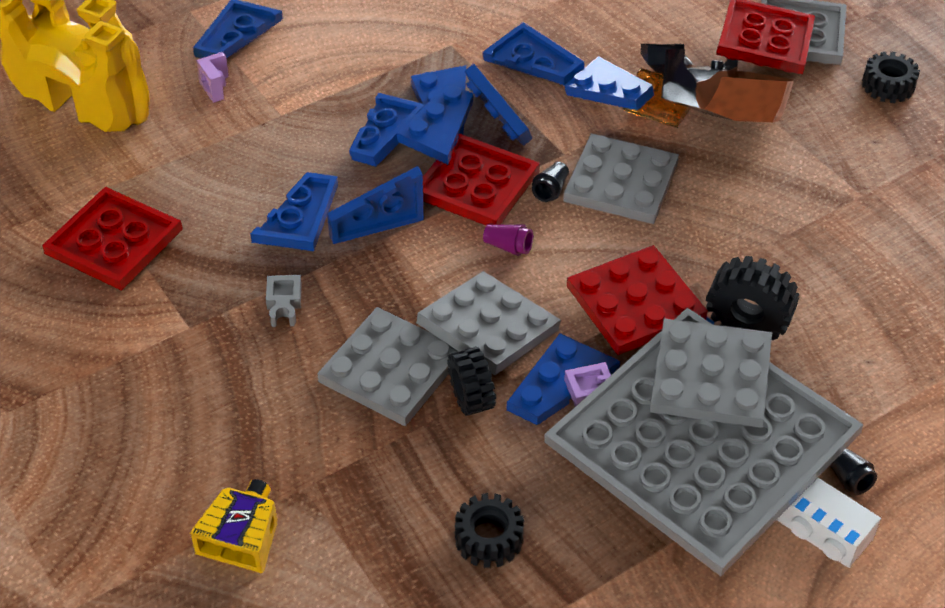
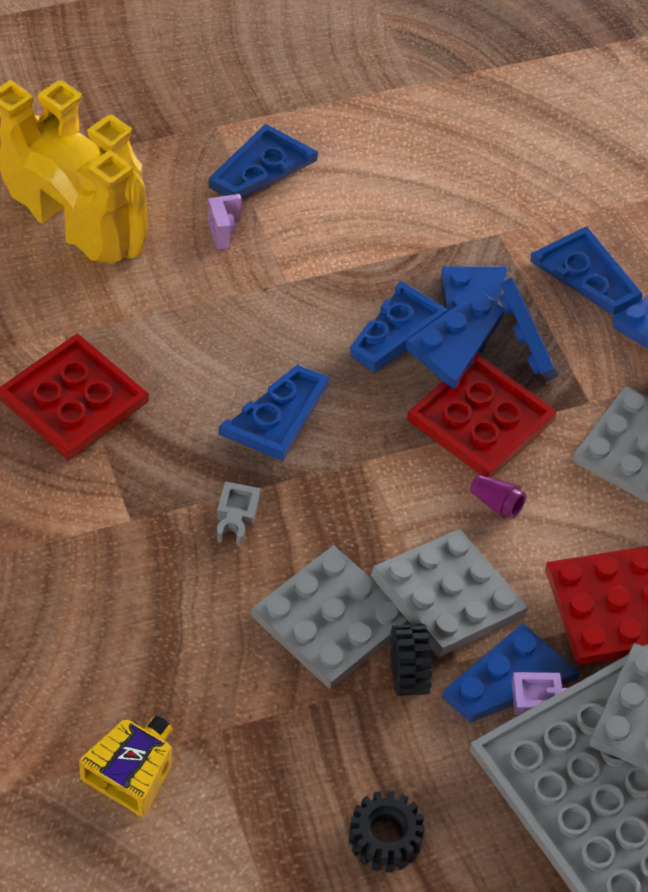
camera: 10 degrees right, 5 degrees up
blue wing [327,166,424,244] -> none
black cone [532,162,569,202] -> none

